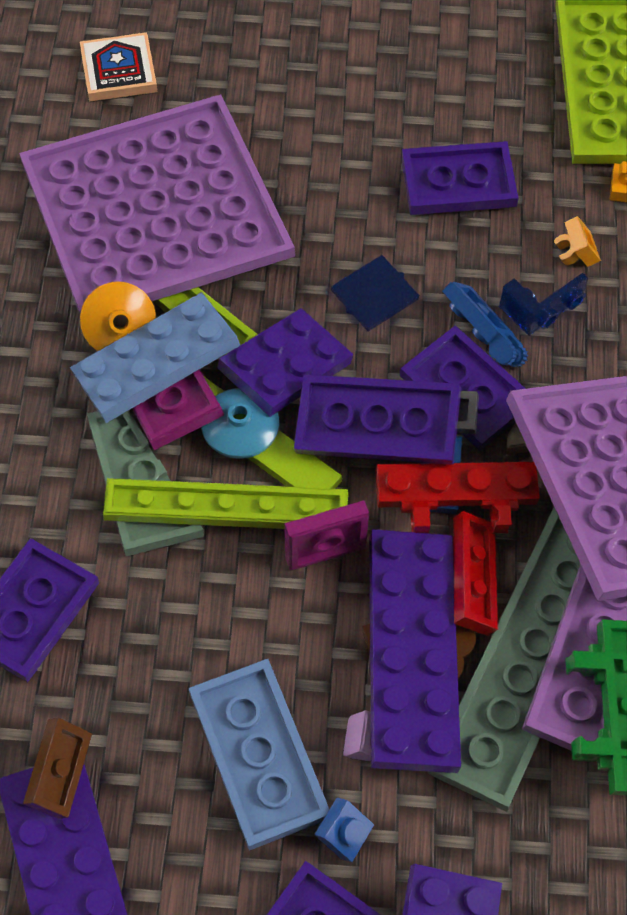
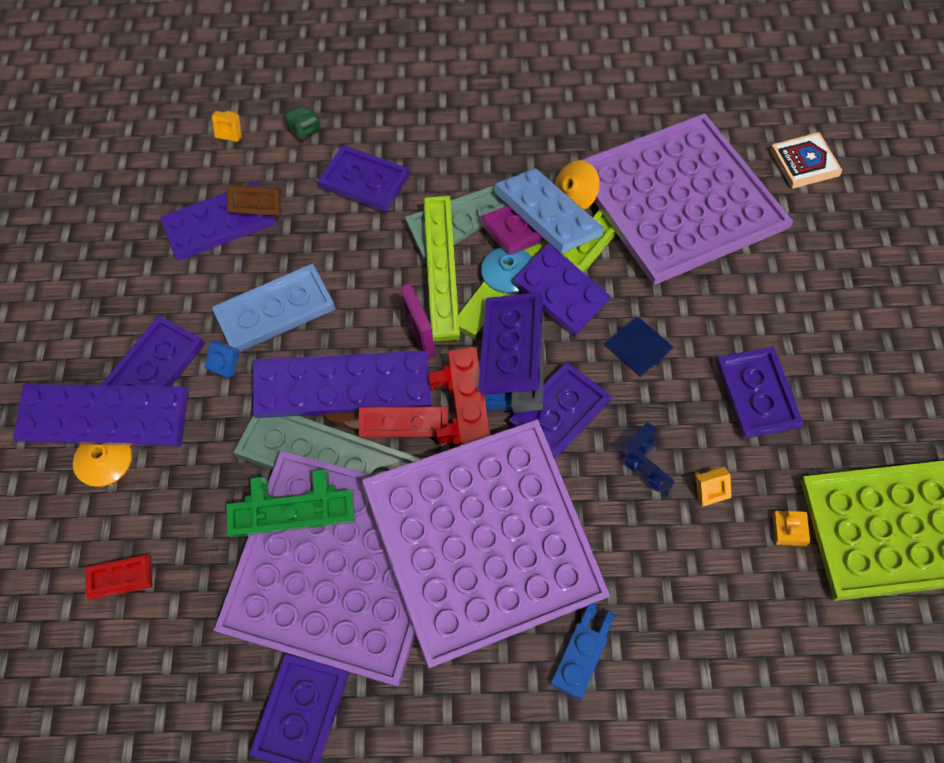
camera: 90 degrees right, 0 degrees up
blue hinge [442,282,528,367] -> none

